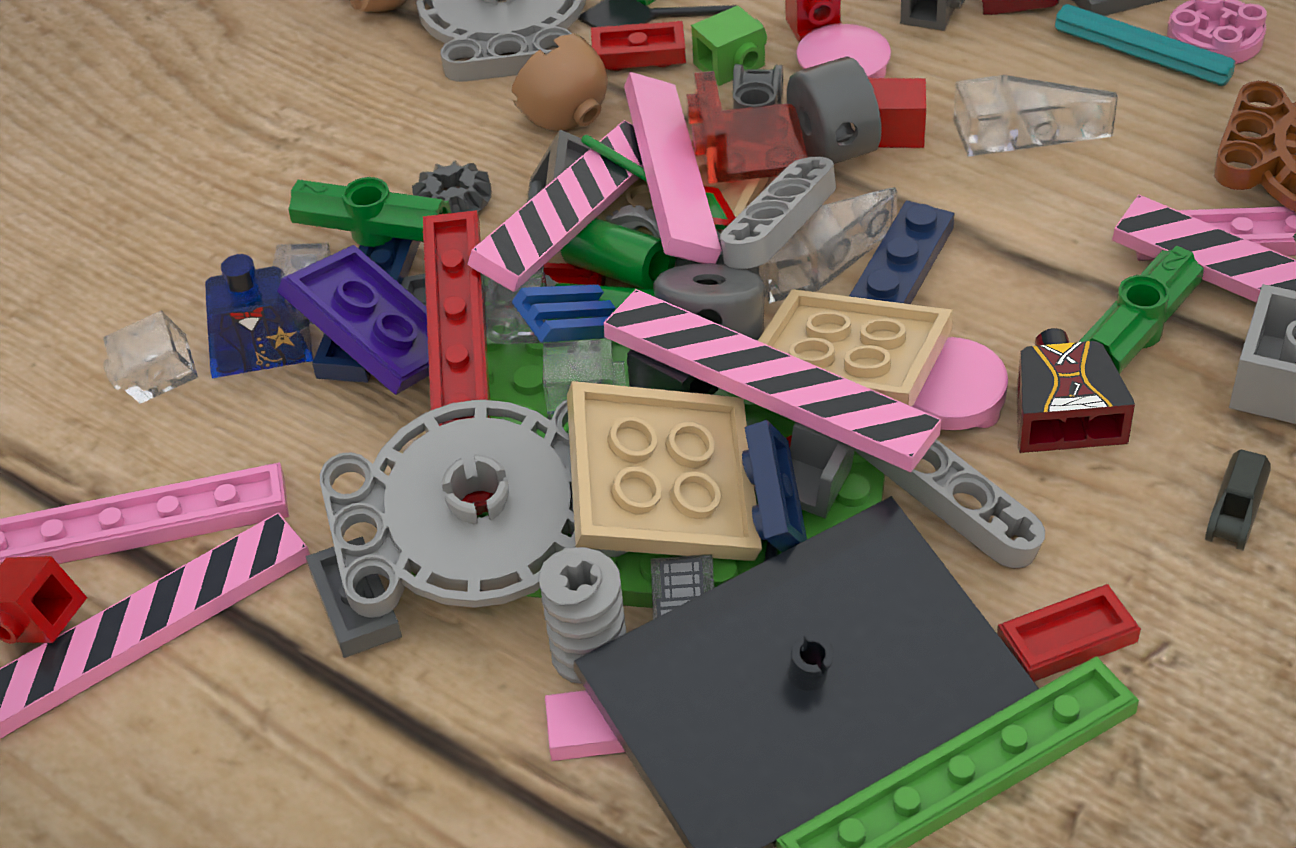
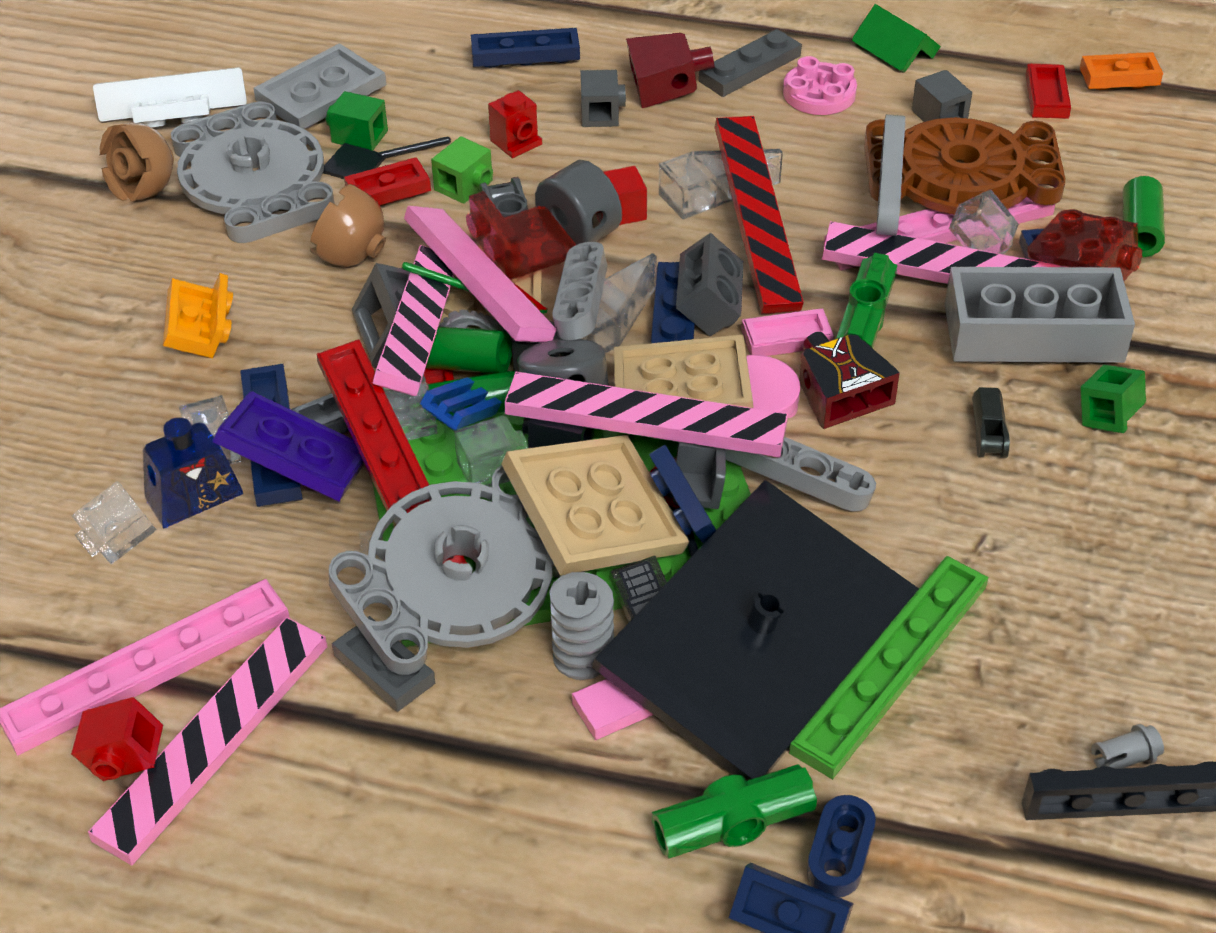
camera: 25 degrees left, 0 degrees up
green piece [288,177,451,247] -> none
dark grey gear [412,160,492,213] -> none
bright pink dish [797,24,891,78] -> none
red tile [997,584,1141,682] -> none
teal axle [1055,4,1235,86] -> none
none -> light orange bracket [163,273,233,359]
none -> dark grey brick [676,233,744,336]
none -> tile [714,116,804,314]
none -> bright pink tile [741,308,834,356]
none -> light grey beam [876,114,905,236]

